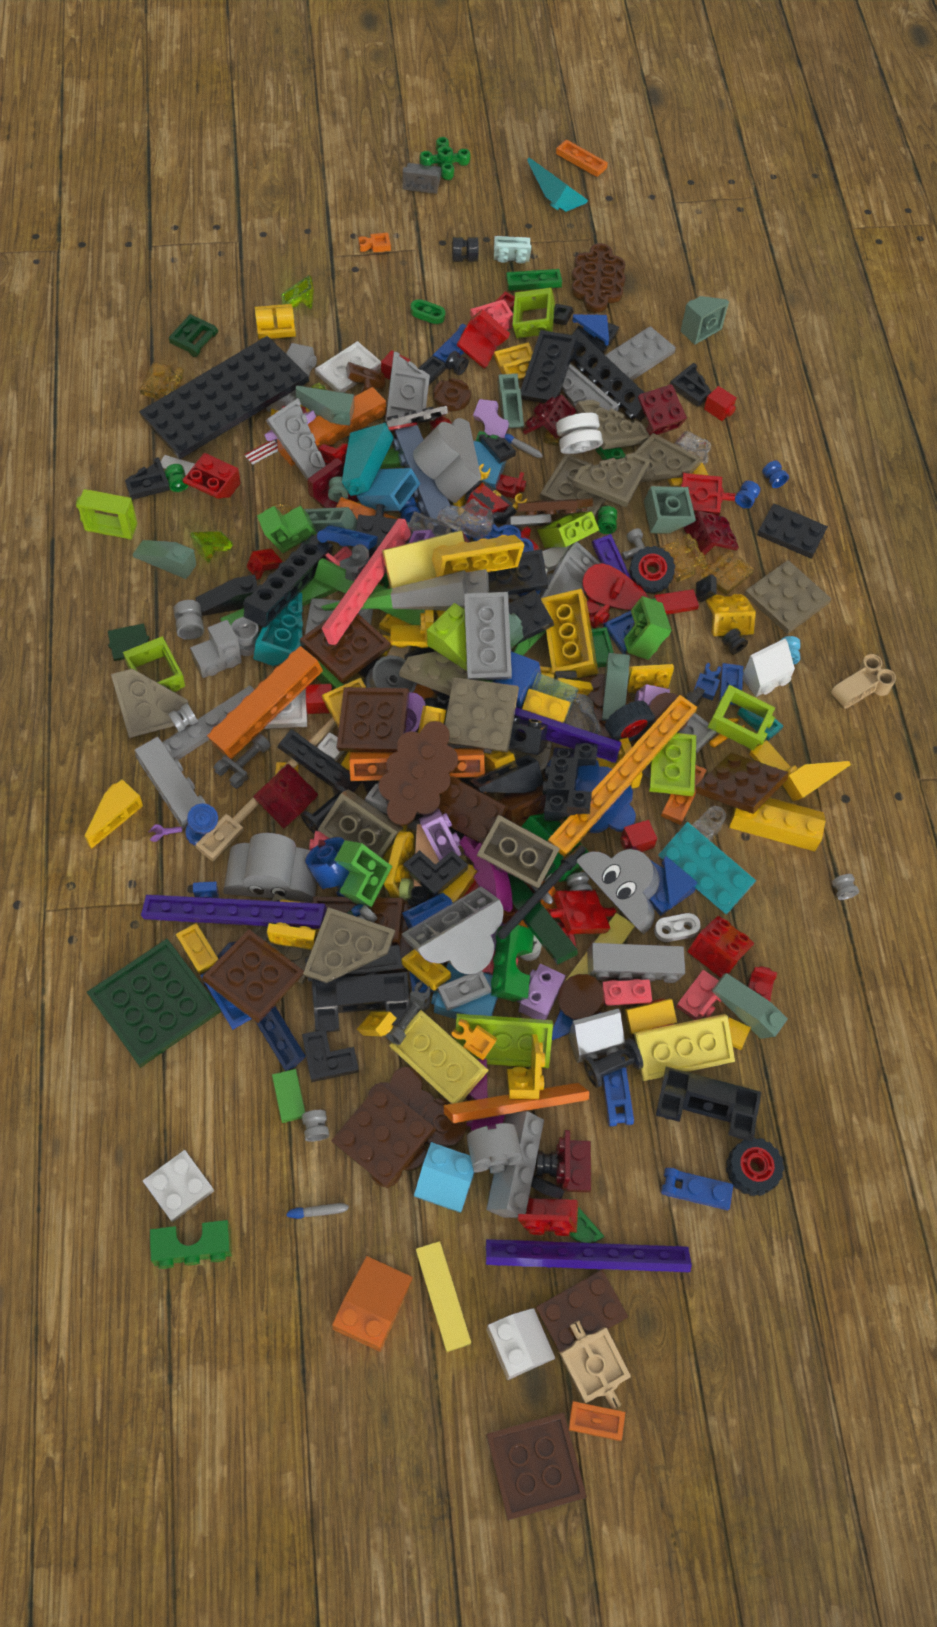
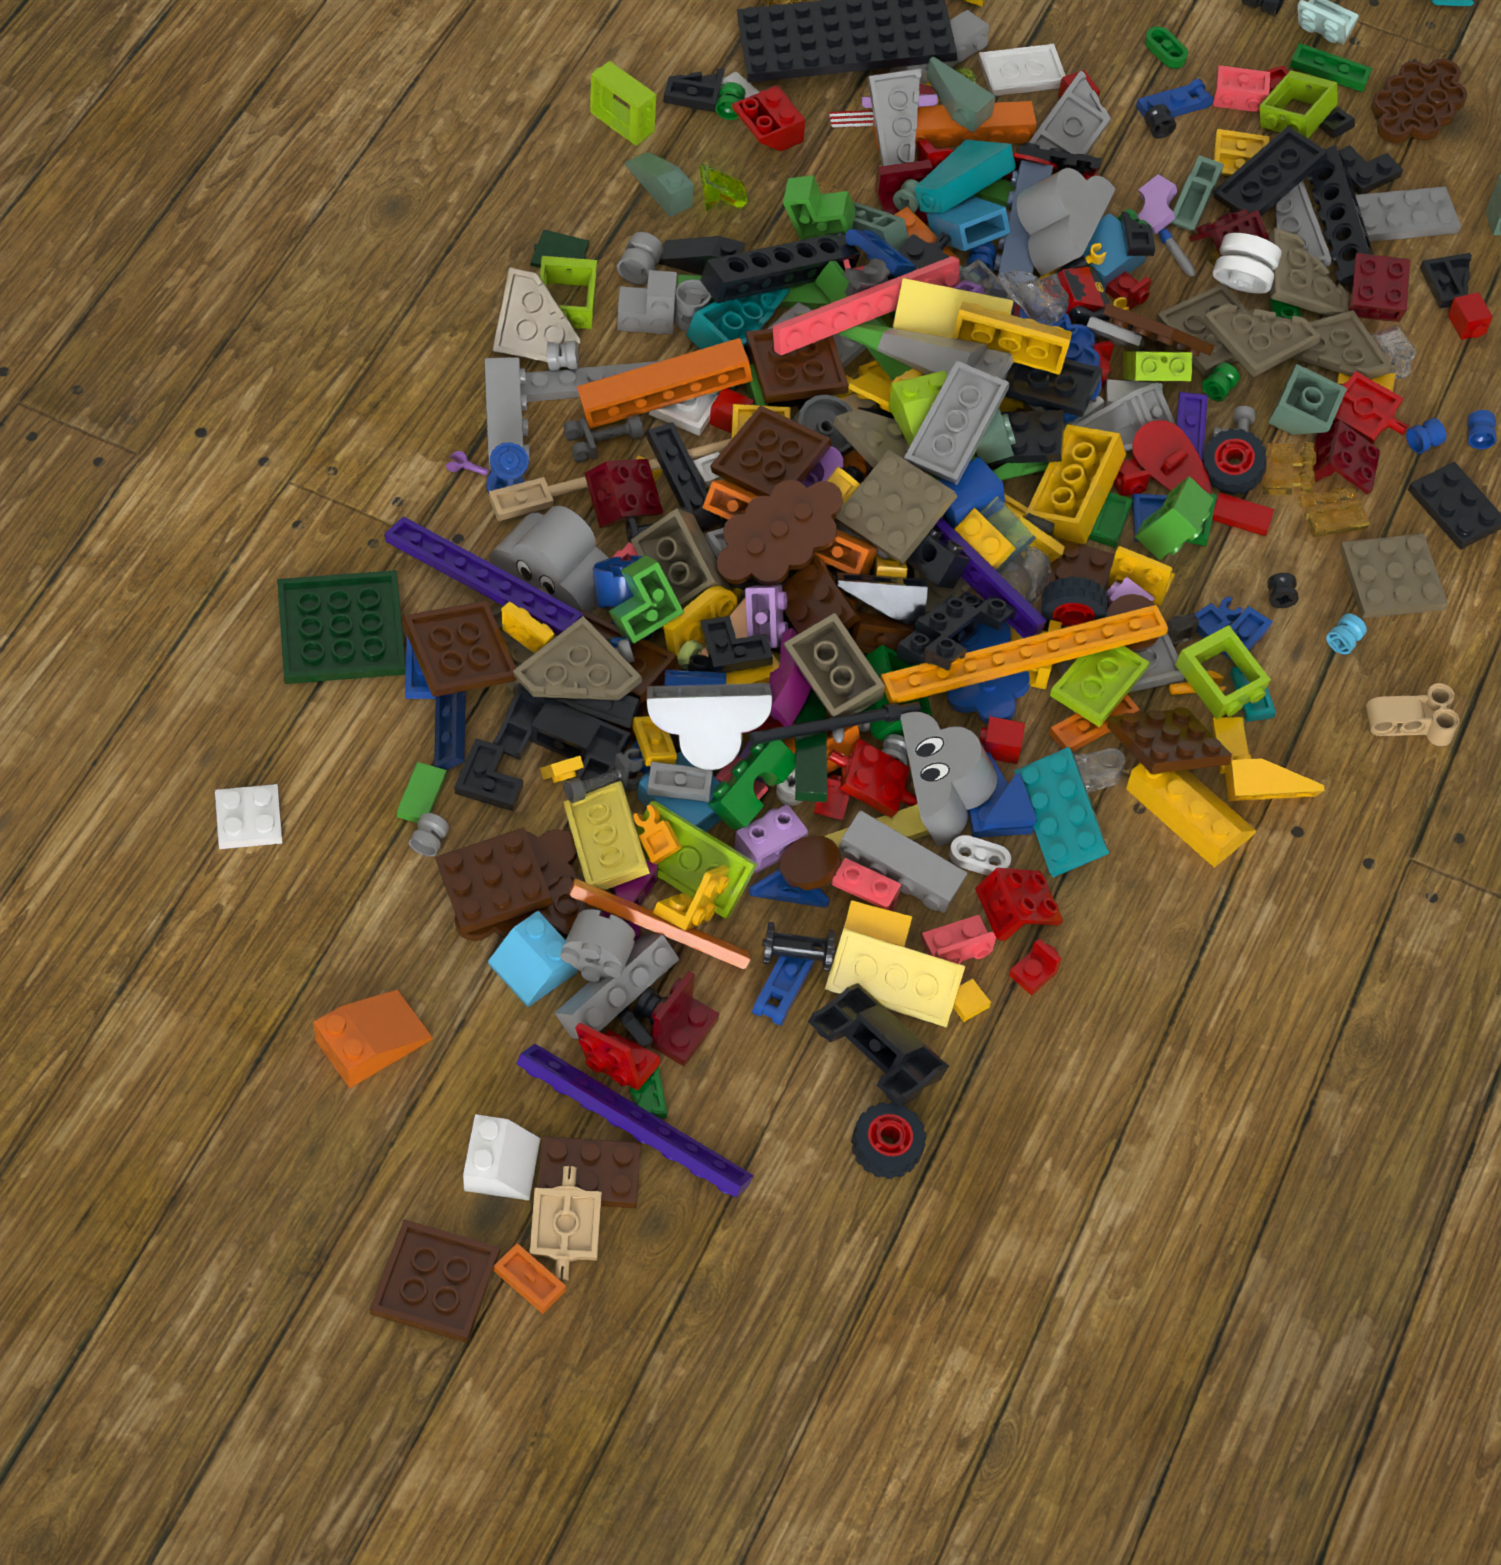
camera: 30 degrees right, 5 degrees down
yellow slope [85,779,143,849] -> none
green arch [150,1220,232,1269] -> none
yellow plate [176,923,219,974] -> none
blue plate [193,882,219,898] -> none
red bracket [247,548,283,580] -> none
light grey piece [286,1203,349,1219] -> none
reddish brown plate [346,362,386,393] -> none
light yellow tile [416,1241,471,1353] -> none
black tile [418,355,447,385] -> none
reddish brown tile [433,378,471,412] -> none
red bracket [457,309,510,368] -> none
slope [568,1009,625,1063] -> none
blue tile [572,314,609,345] -> none
sand green slope [602,653,630,721] -> none
blue plate [661,1168,733,1211] -> none
black plate [696,574,717,602] -> none
yellow bracket [706,594,756,636] -> none
sand green slope [712,973,788,1039] -> none
white slope [743,639,795,697] -> none
light grey wheel [832,874,859,900] -> none

